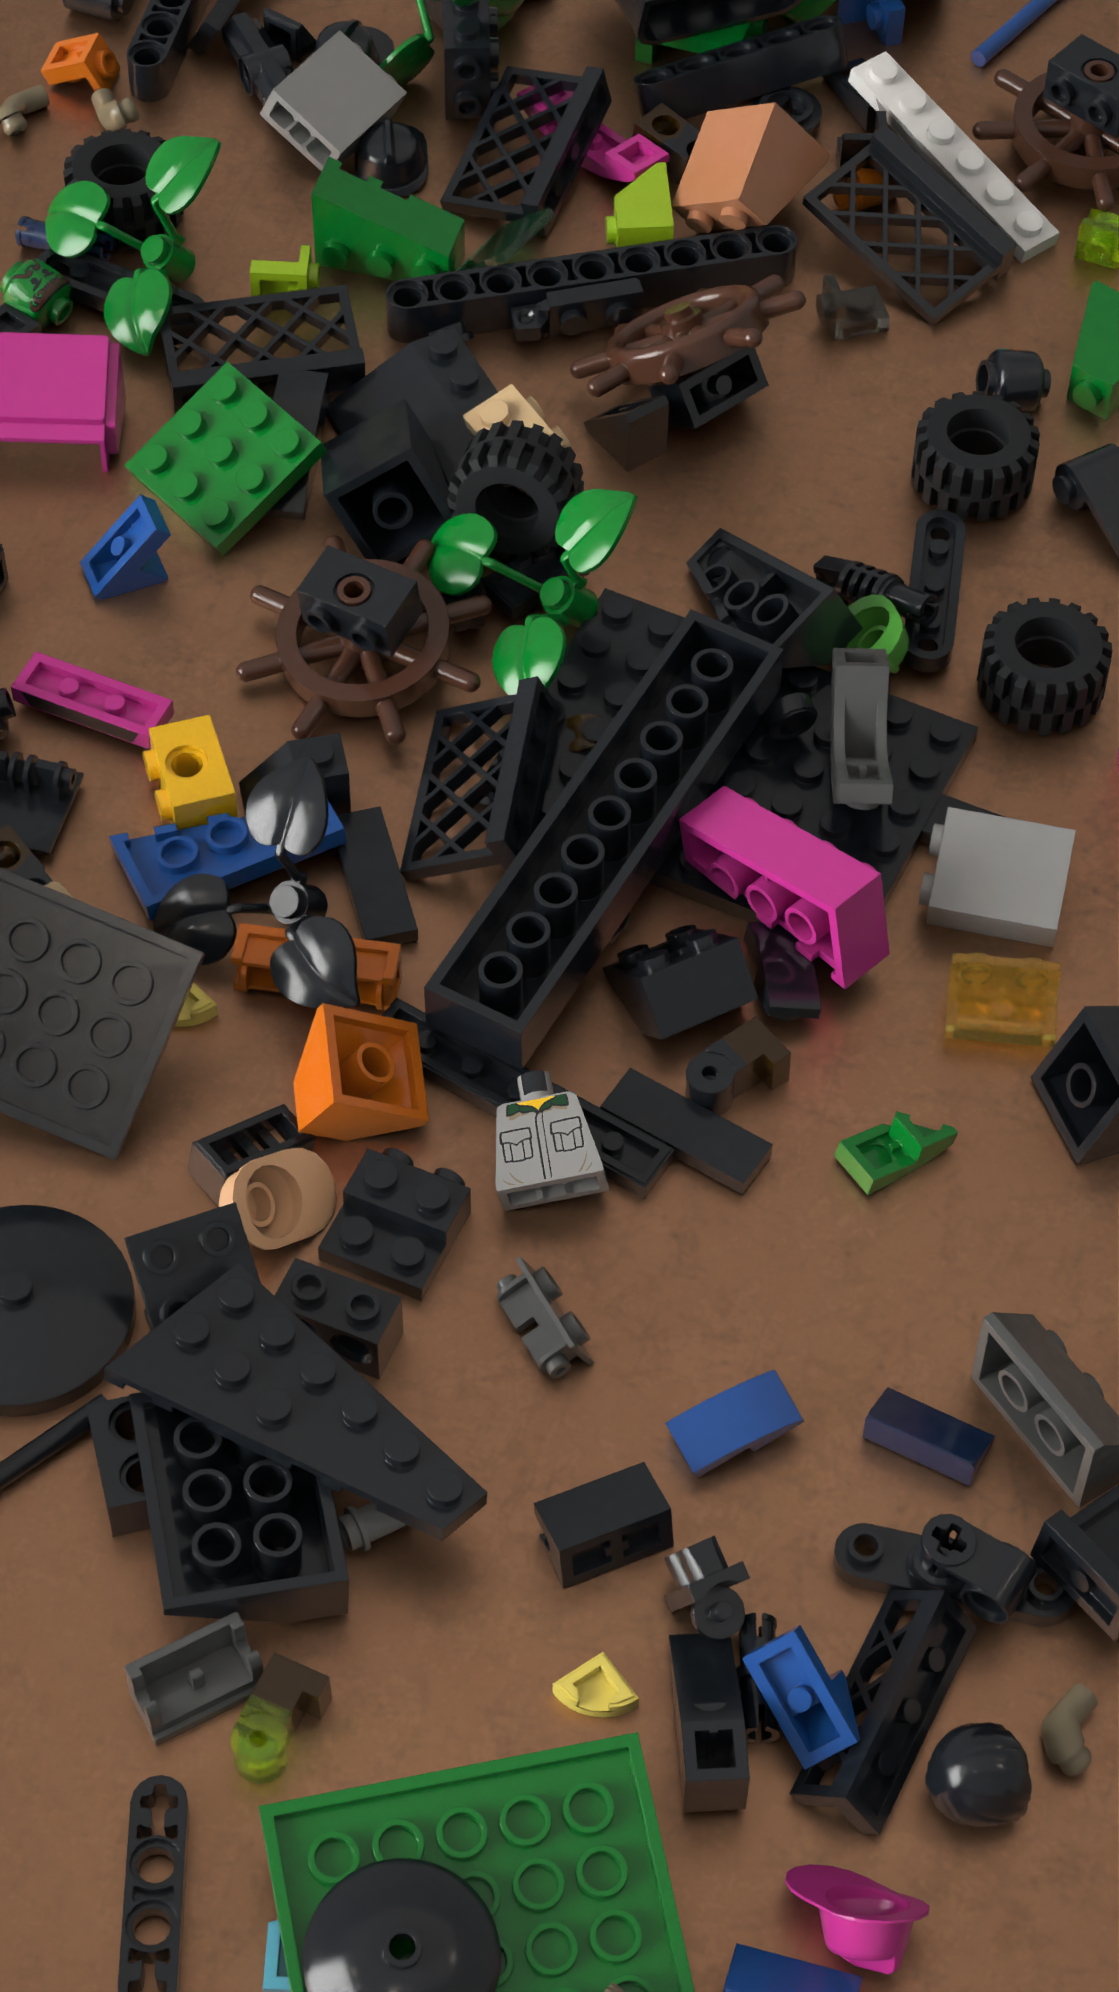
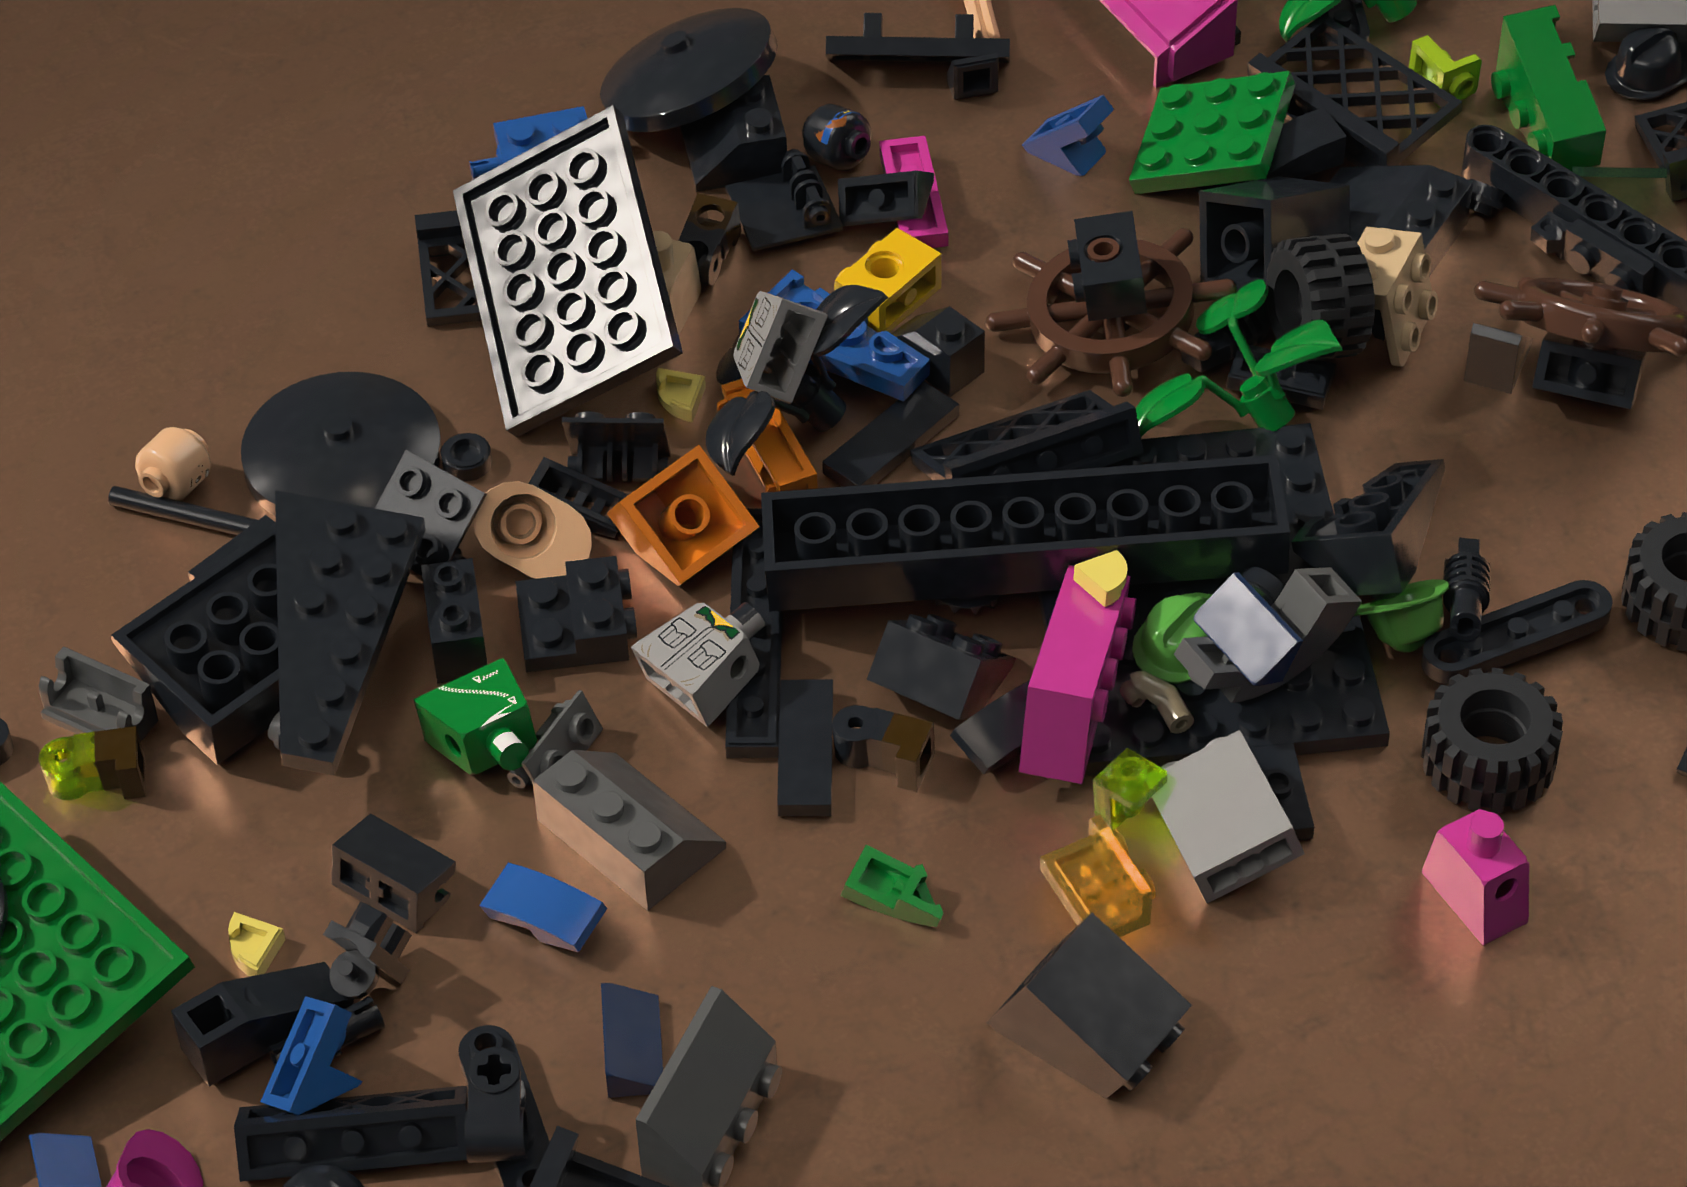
camera: 60 degrees right, 5 degrees down
none -> green torso [414,658,537,774]
none -> black tile [441,433,492,481]
none -> dark grey slope [532,750,726,911]
none -> black hinge [562,411,671,482]
none -> light grey torso [733,291,828,403]
none -> black slope [838,170,934,227]
none -> light yellow tile [1073,550,1128,607]
none -> clear neon green bracket [1093,748,1168,832]
none -> dark tan arm [1120,671,1194,733]
none -> bright green piece [1132,592,1213,684]
none -> slope [1193,572,1303,686]

